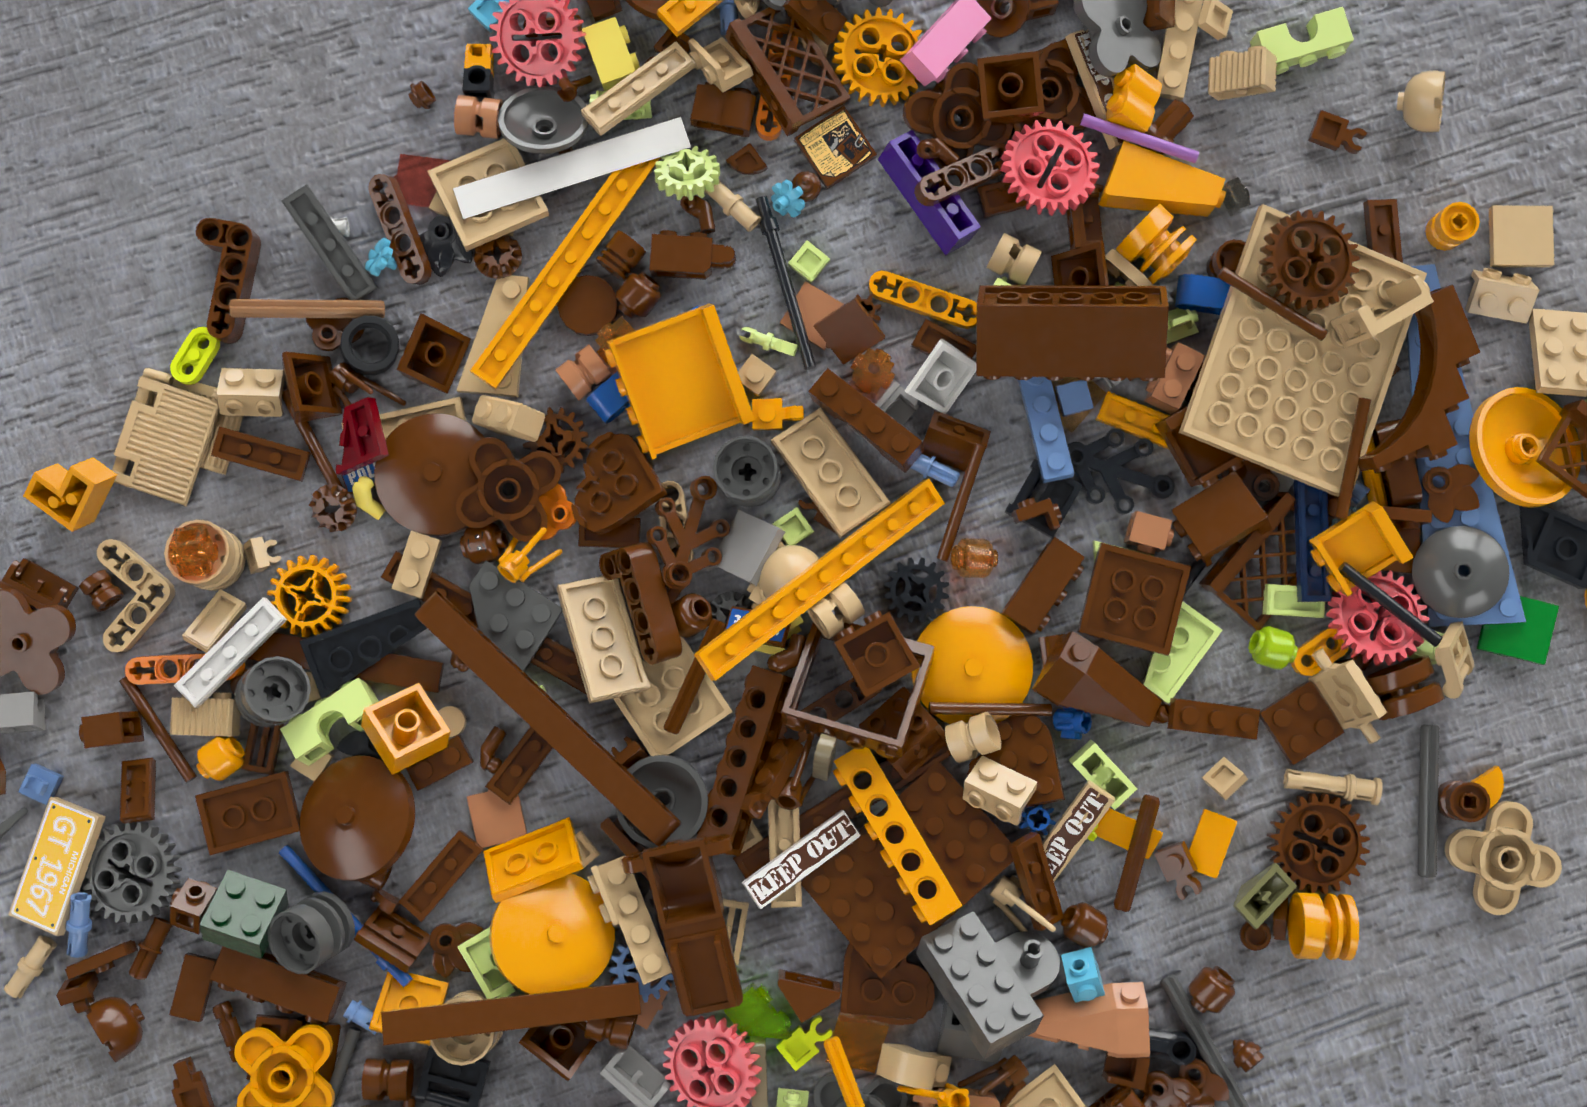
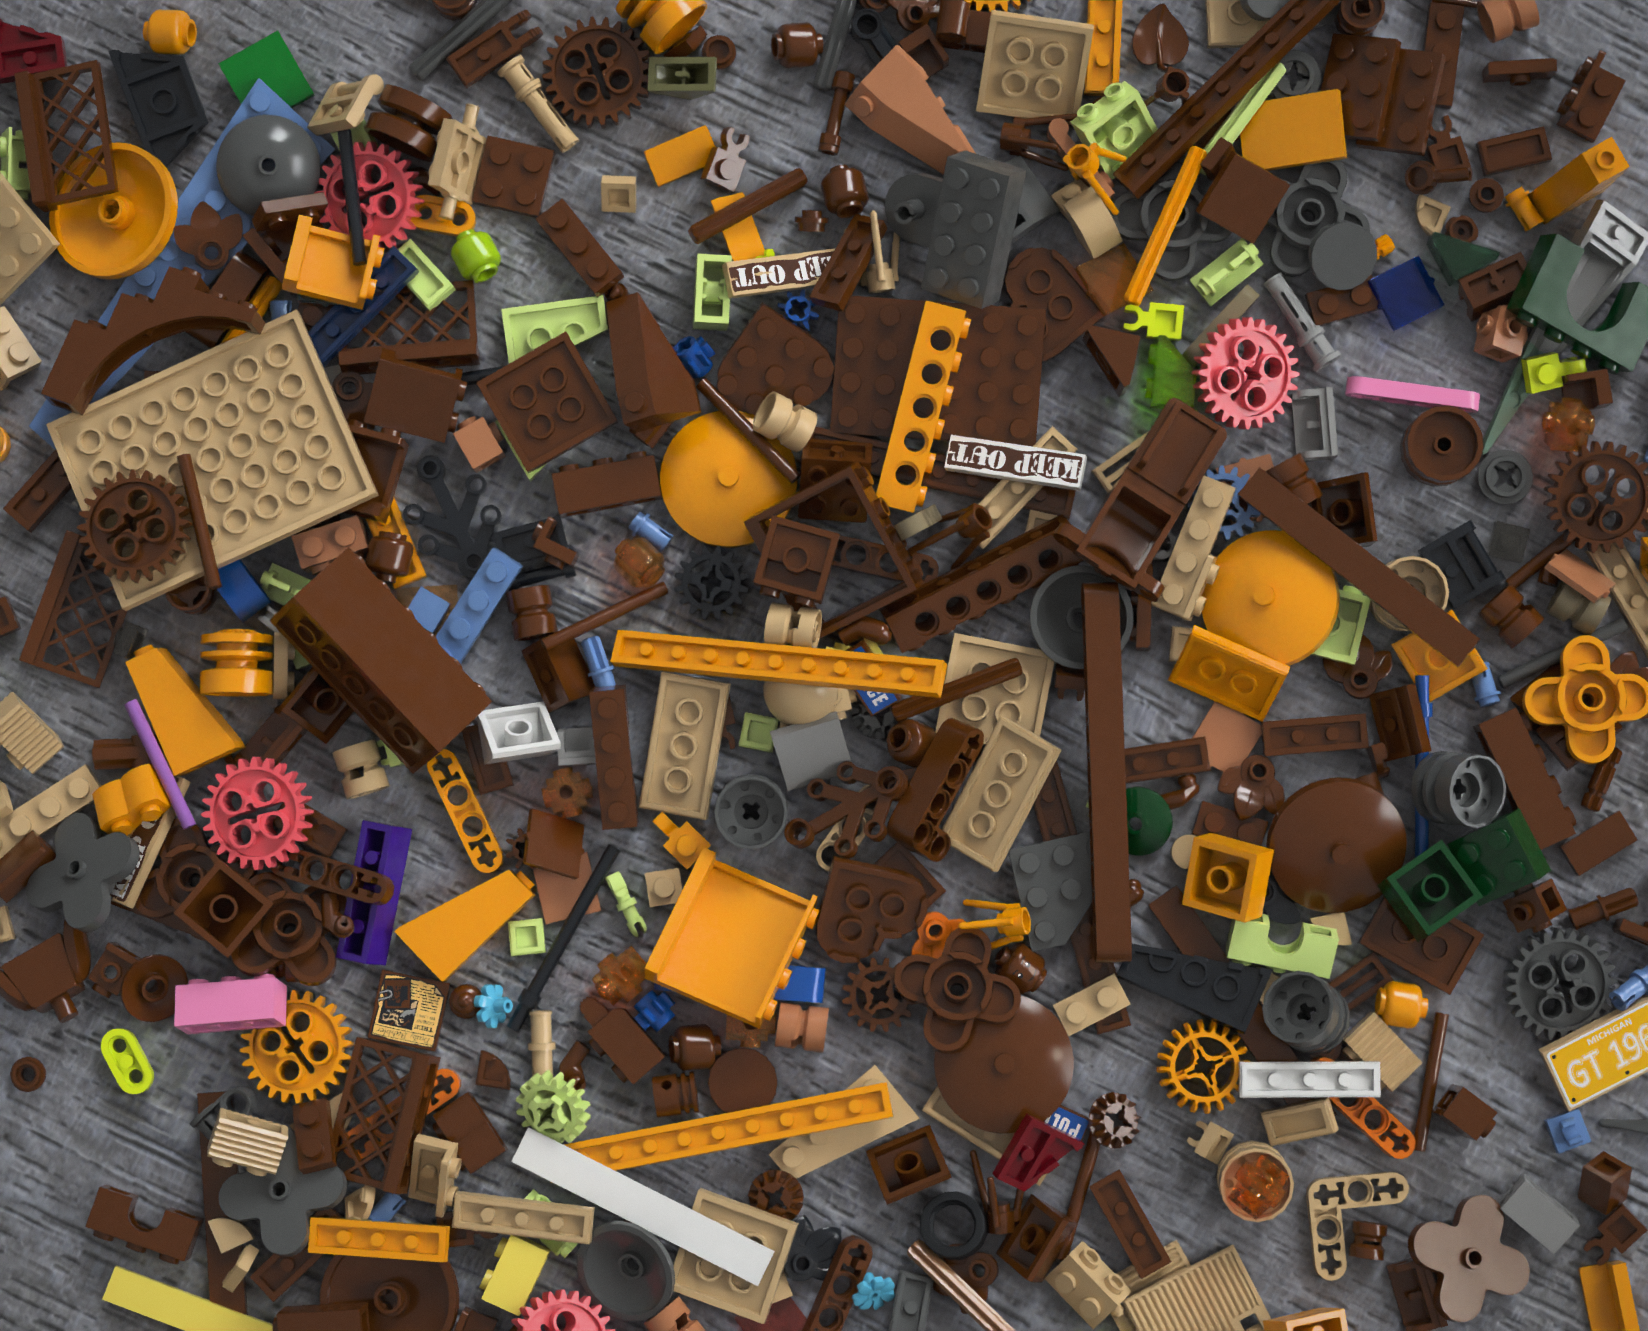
camera: 130 degrees left, 0 degrees up
reddish brown plate [120,758,156,823] -> none
light yellow arm [352,476,385,520] -> none
tan brick [472,395,545,442] -> none
reddish brown hand [557,75,593,102] -> none
reddish brown hinge [741,739,804,819] -> none
tan bracket [963,756,1037,826] -> none
medium azure brick [1061,947,1105,1003] -> none
tan panel [1330,275,1434,348] -> none
reddish brown bar [1334,398,1371,520] -> none
none -> reddish brown fence [19,530,128,688]
none -> reddish brown plate [252,192,328,232]
none -> reddish brown head [366,531,414,583]
none -> light orange slope [394,870,535,982]
none -> reddish brown hinge [446,9,543,89]
none -> reddish brown wheel [506,585,558,641]
none -> clear orange brick [592,945,646,1006]
none -> medium blue pin [628,512,674,553]
none -> blue gear [633,989,675,1033]
none -> reddish brown plate [795,210,829,232]
none -> reddish brown bar [818,71,855,156]
none -> dark green dish [1126,787,1173,856]
none -> reddish brown plate [1217,755,1285,821]
none -> dark green brick [1377,840,1483,942]

